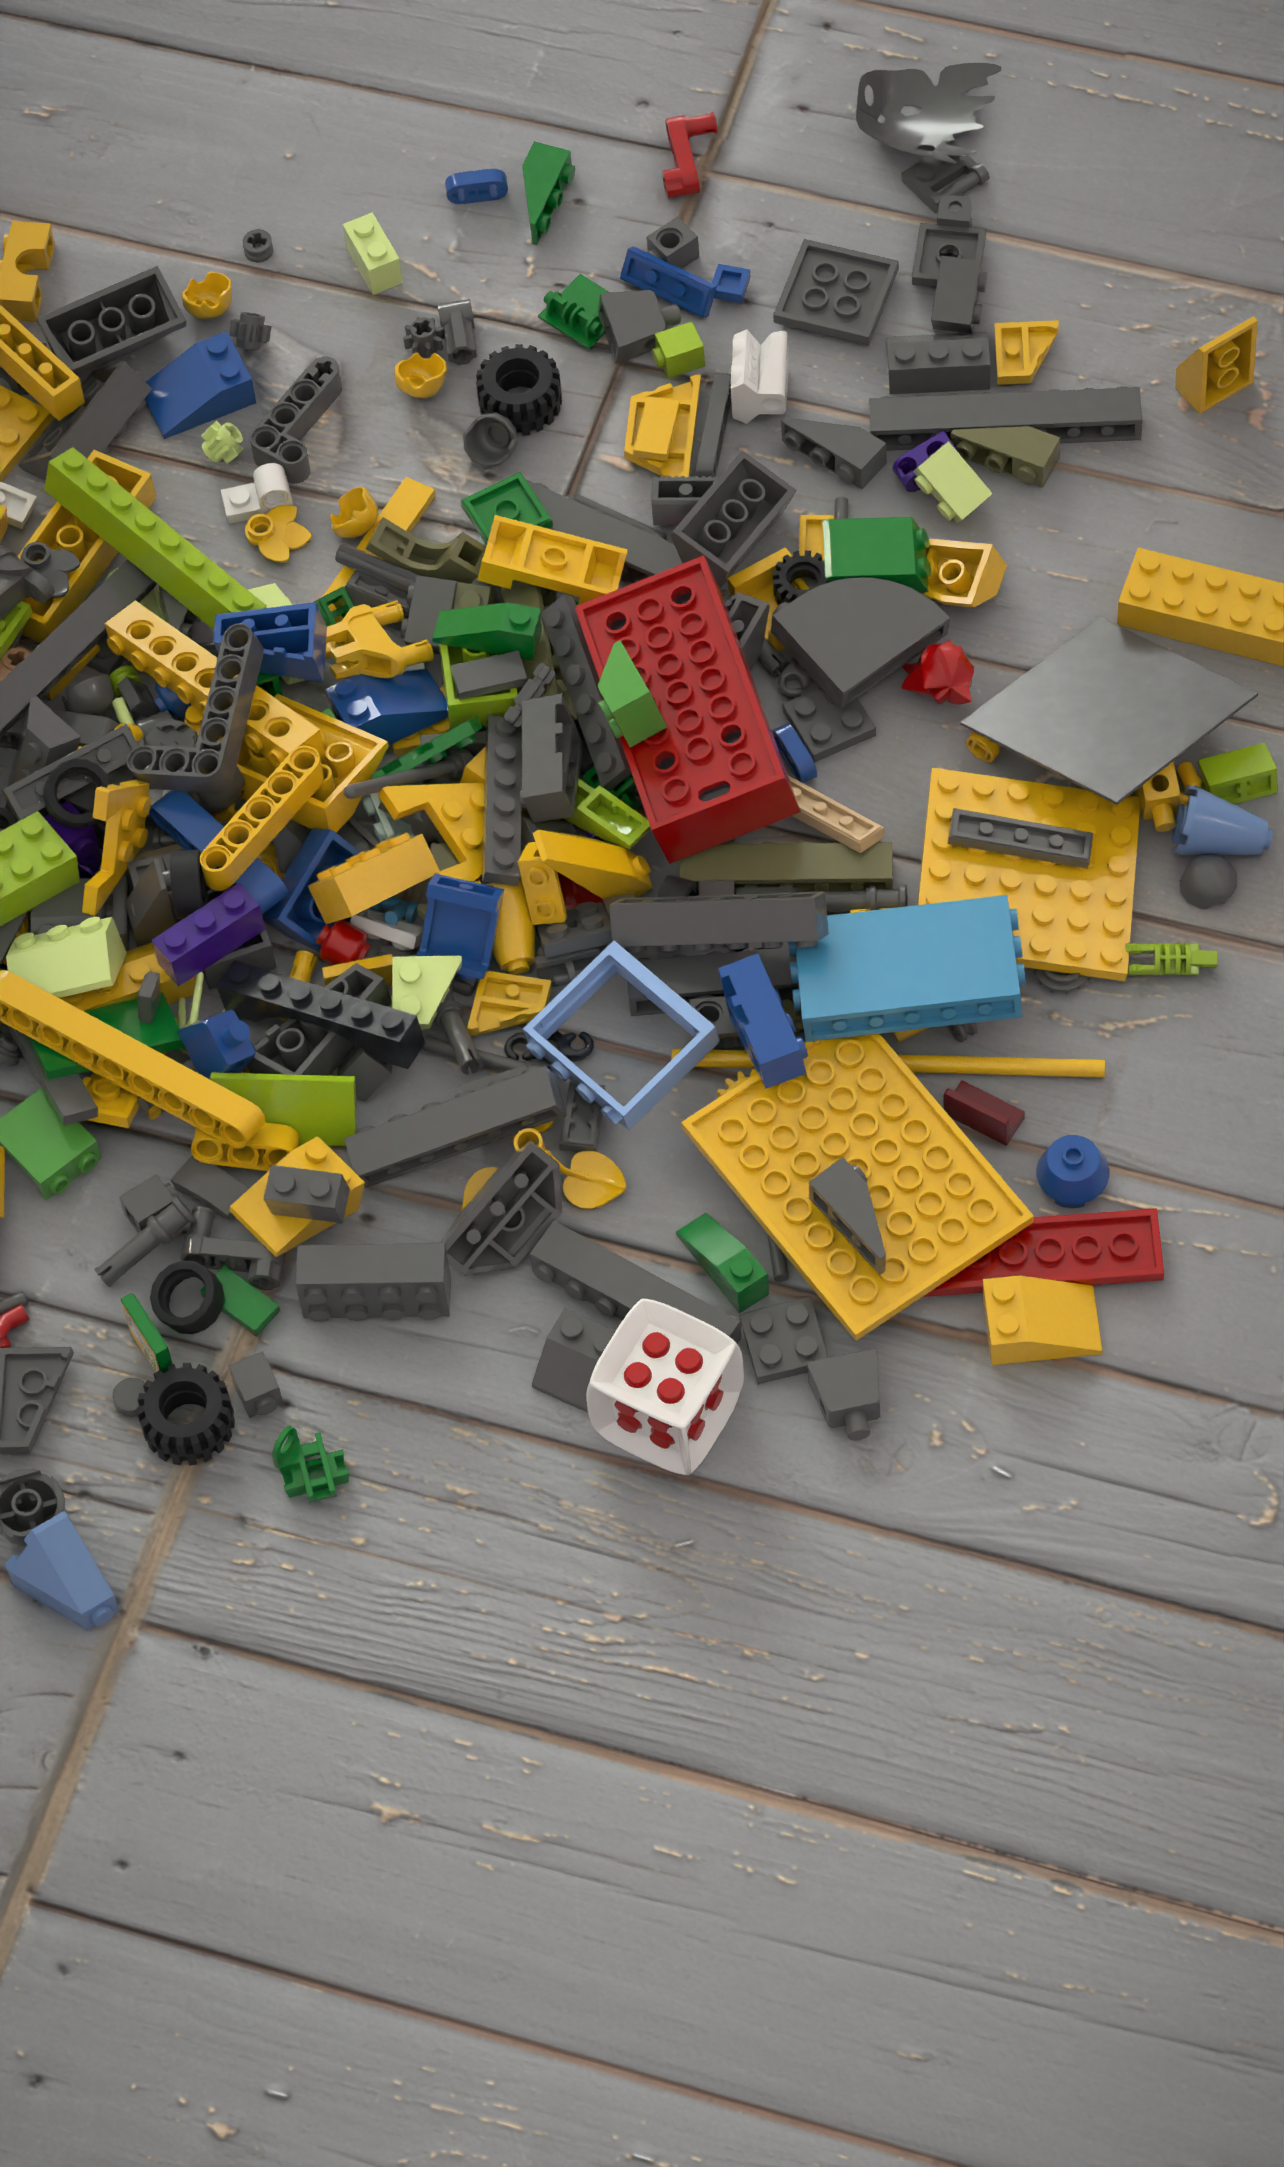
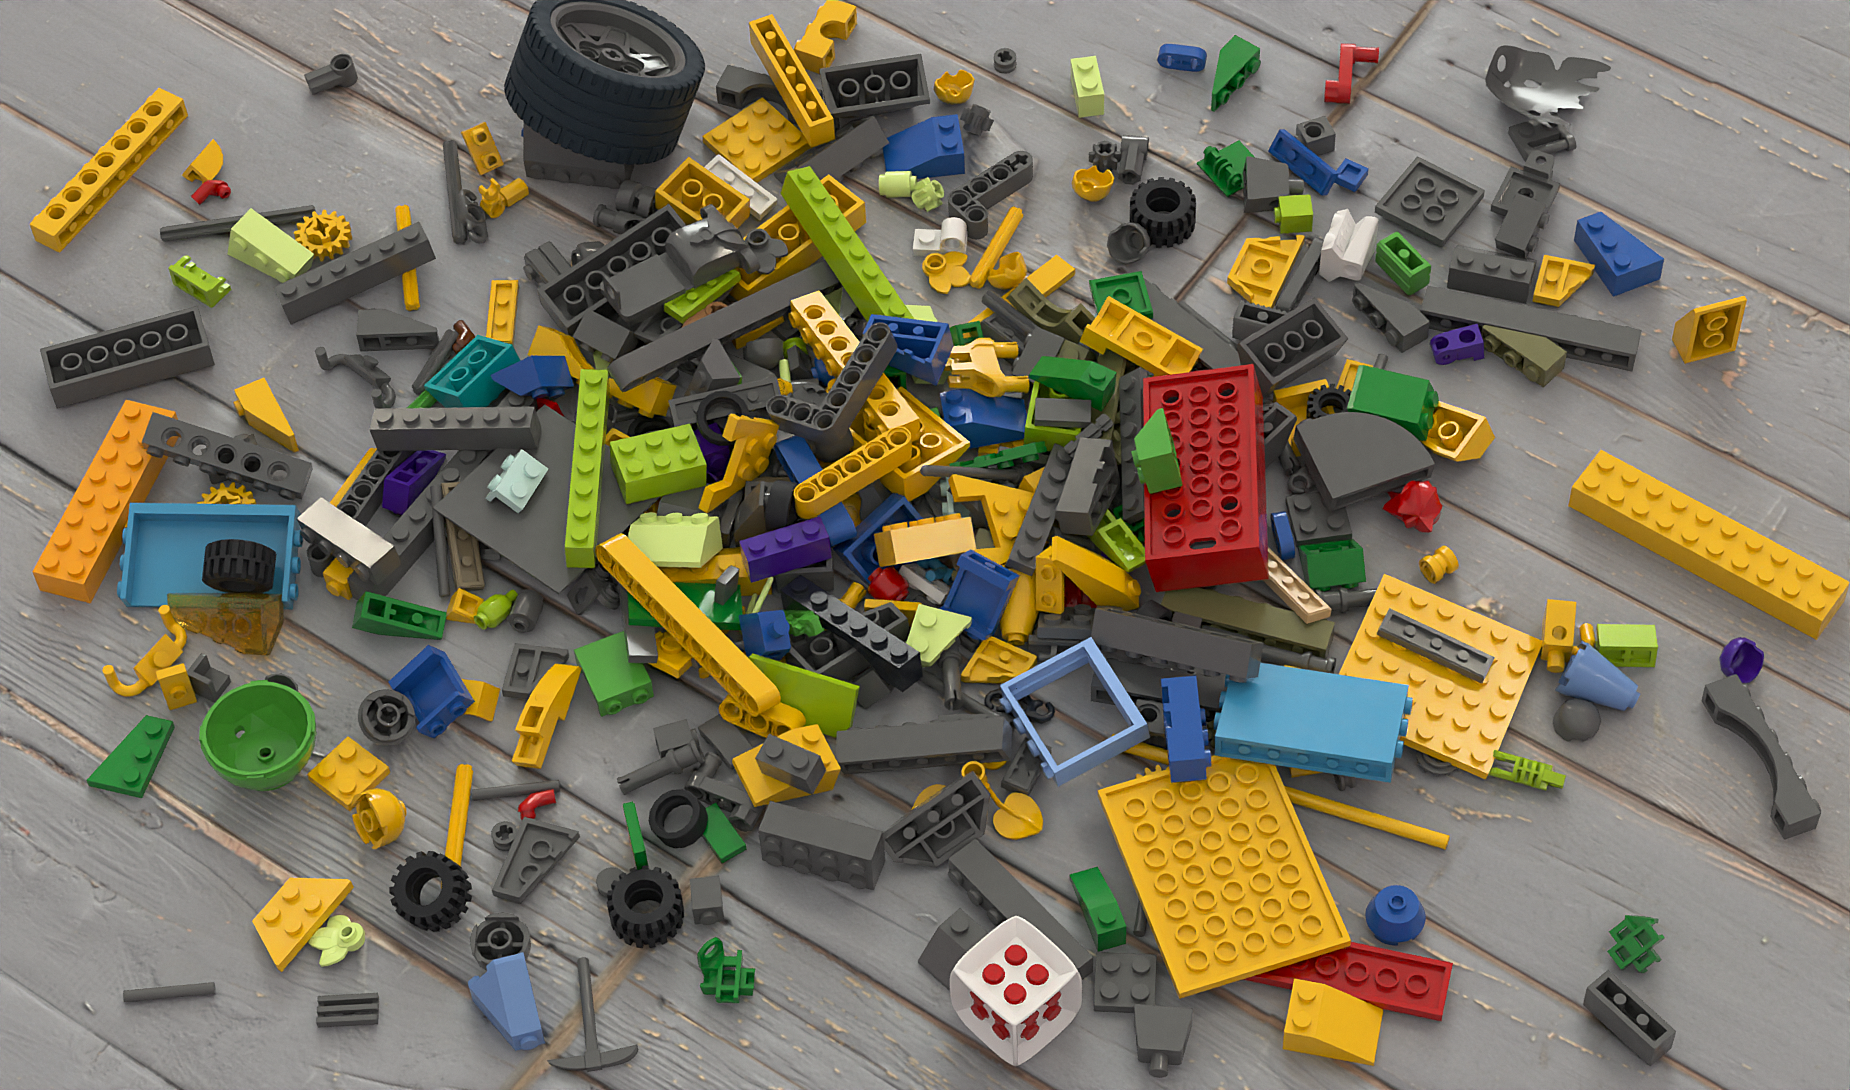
camera: 15 degrees right, 5 degrees down
yellow tile [633,396,680,461] -> none
dark grey slope [809,1157,886,1275] -> none
yellowish green brick [913,441,993,523] -> none
dark red panel [943,1080,1025,1146] -> none
piece [960,617,1258,805] -> none
none -> dark grey piece [547,957,639,1072]
none -> bright green hinge [783,610,824,637]
none -> yellowish green brick [879,171,917,198]
none -> yellow axle [969,206,1023,289]
none -> green slope [1298,539,1366,592]
none -> dark grey pin [1314,587,1377,613]
none -> bright green brick [1375,232,1431,295]
none -> blue wedge [1574,211,1664,297]

